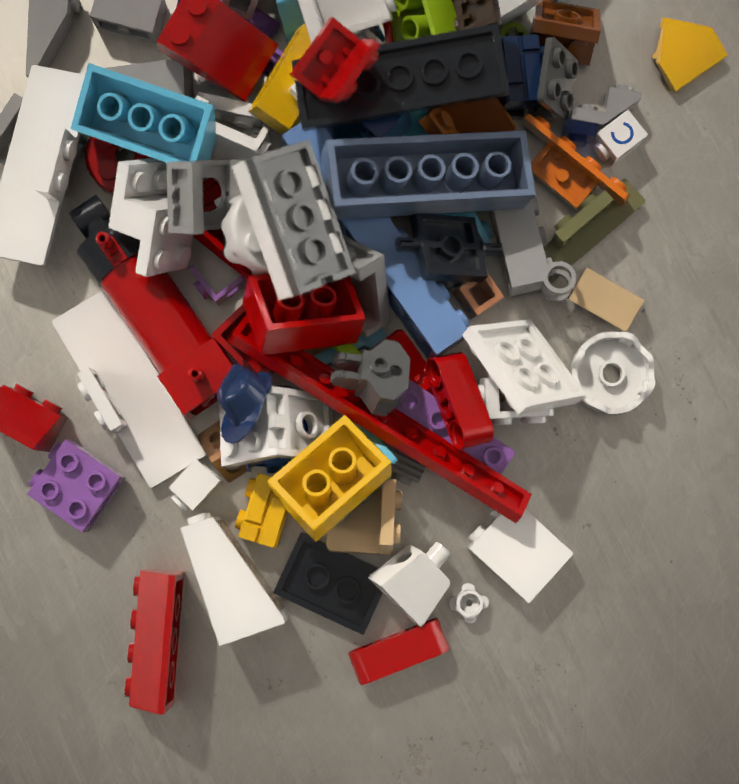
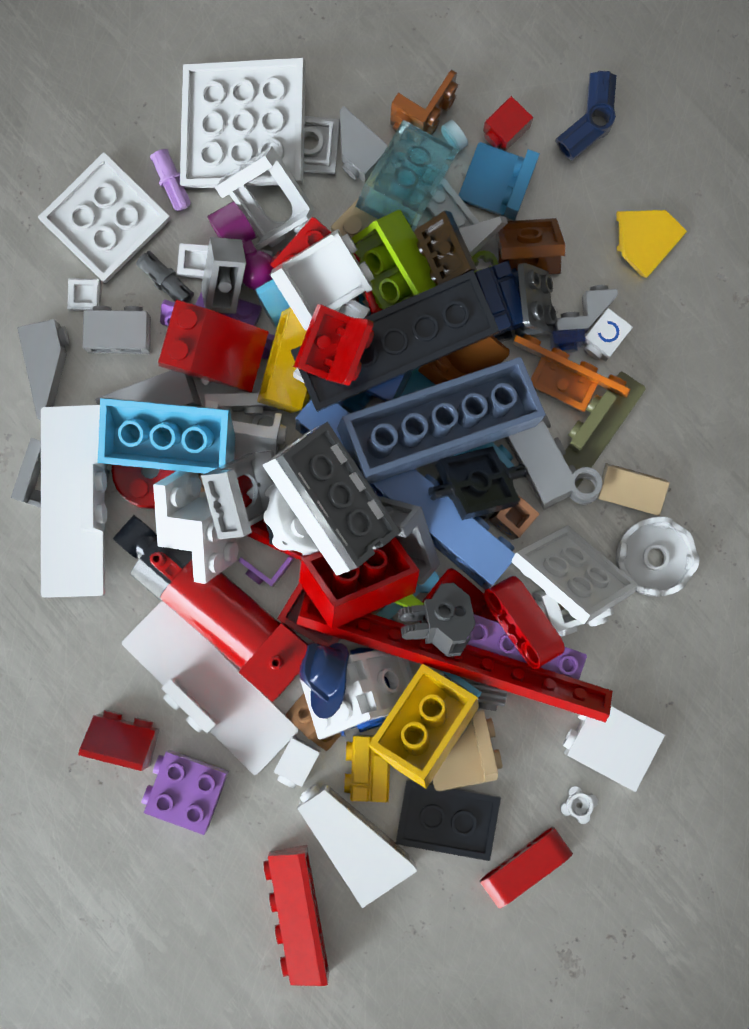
camera: 20 degrees left, 0 degrees up
white torso [368,541,451,627] -> none

